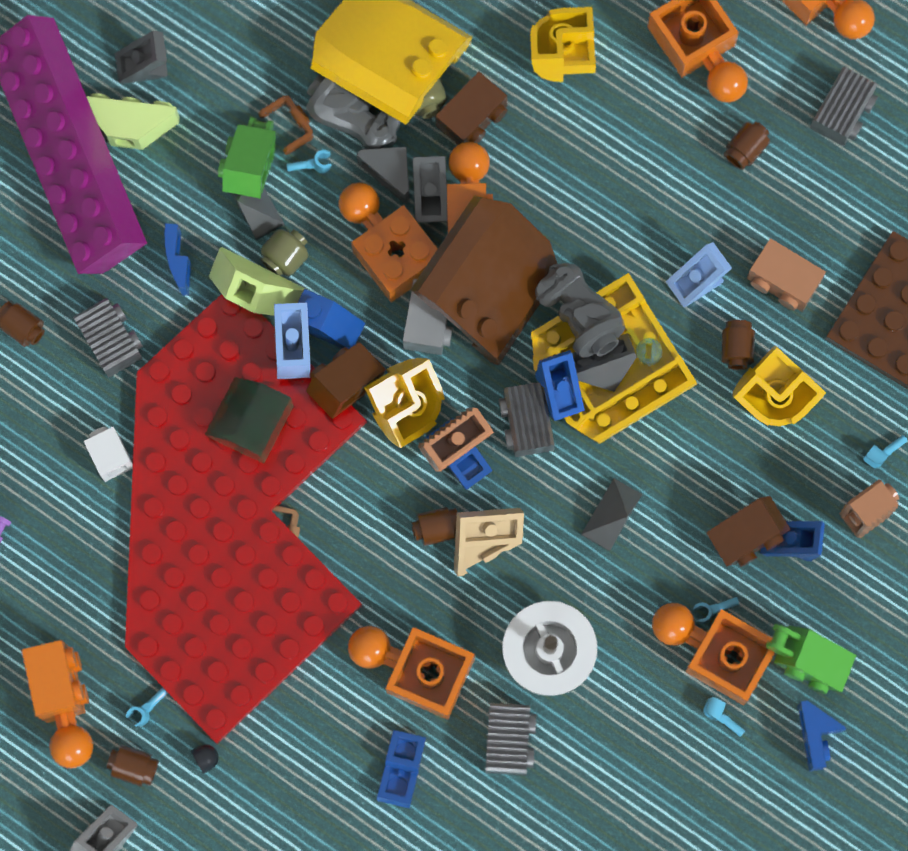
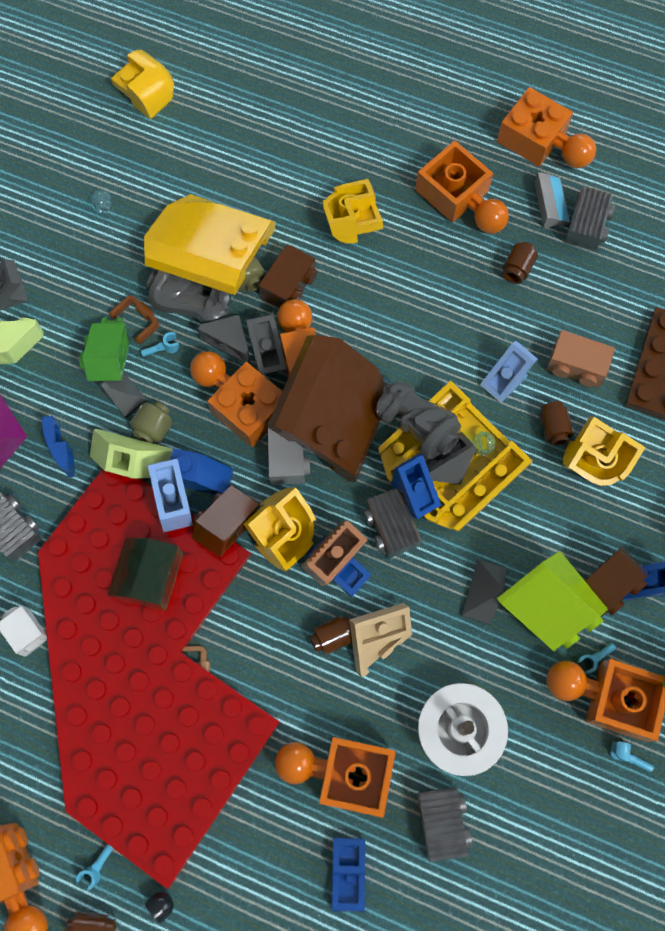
camera: 15 degrees left, 5 degrees down
none -> lime slope [497,551,608,651]
none -> light grey slope [534,173,570,228]

